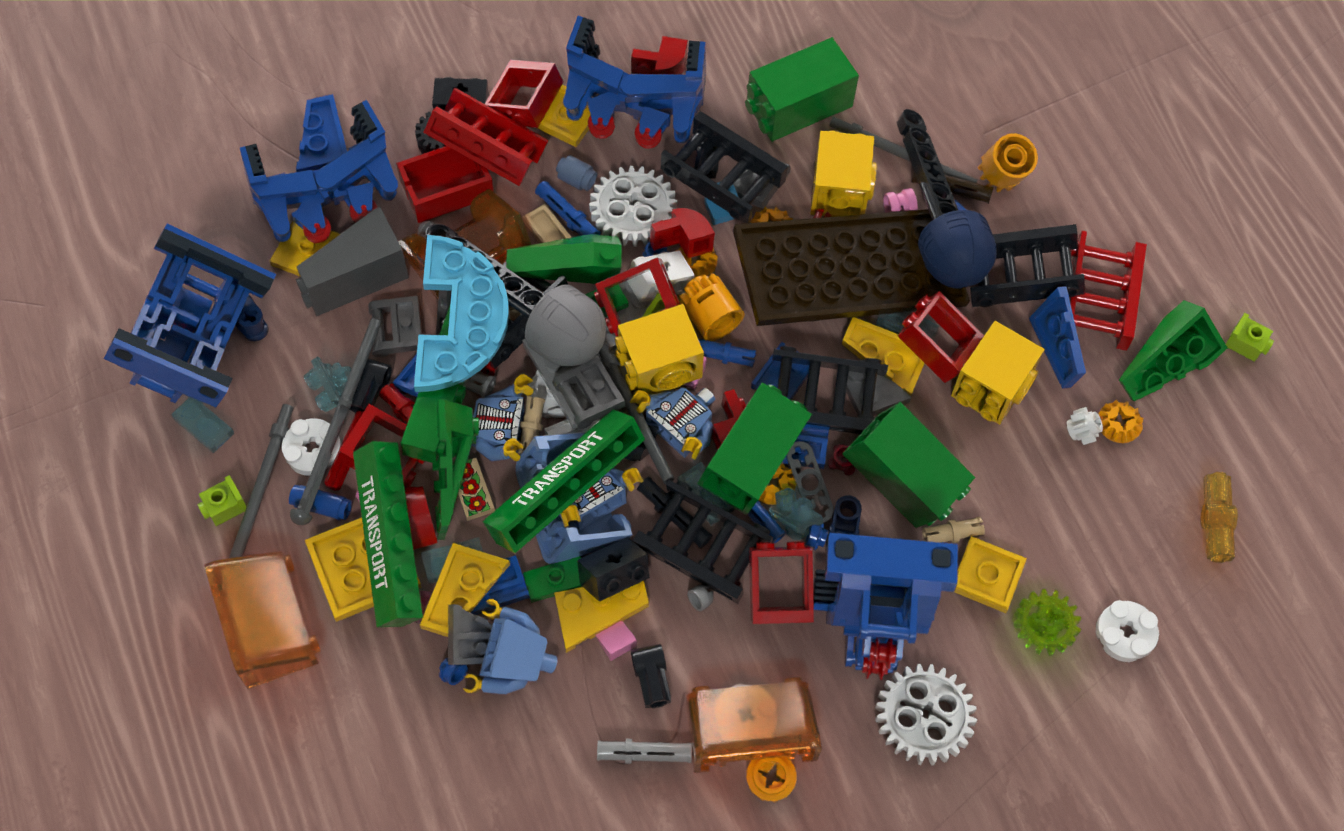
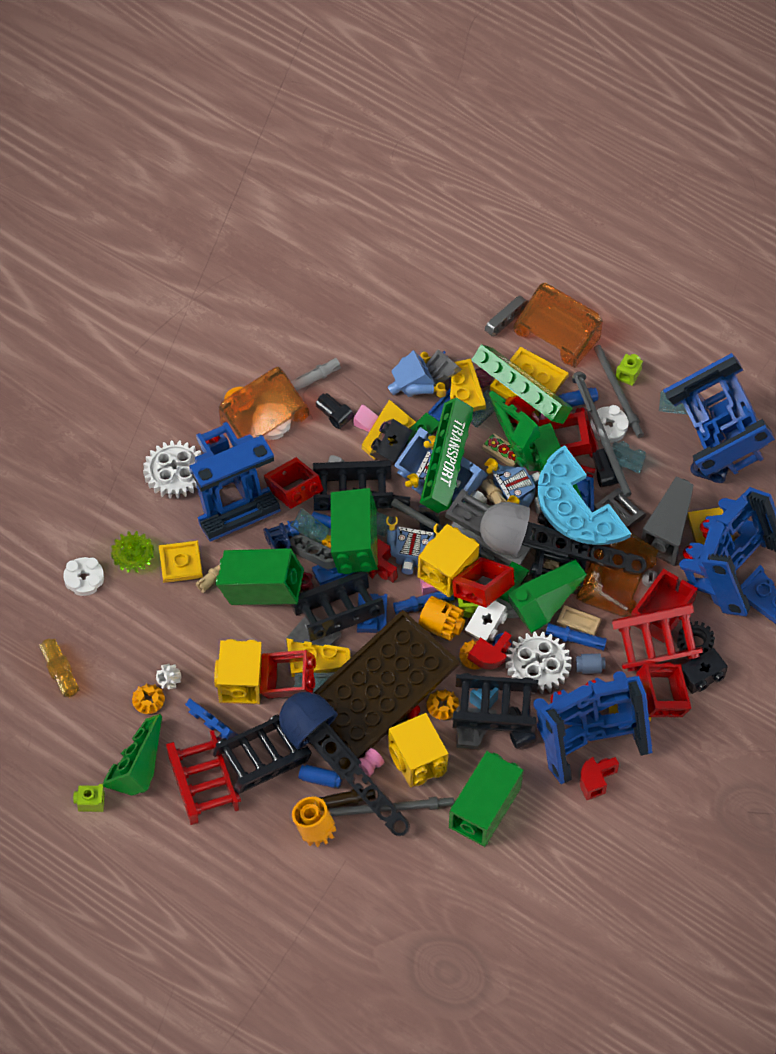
camera: 150 degrees right, 5 degrees down
none -> dark grey beam [485,296,528,337]

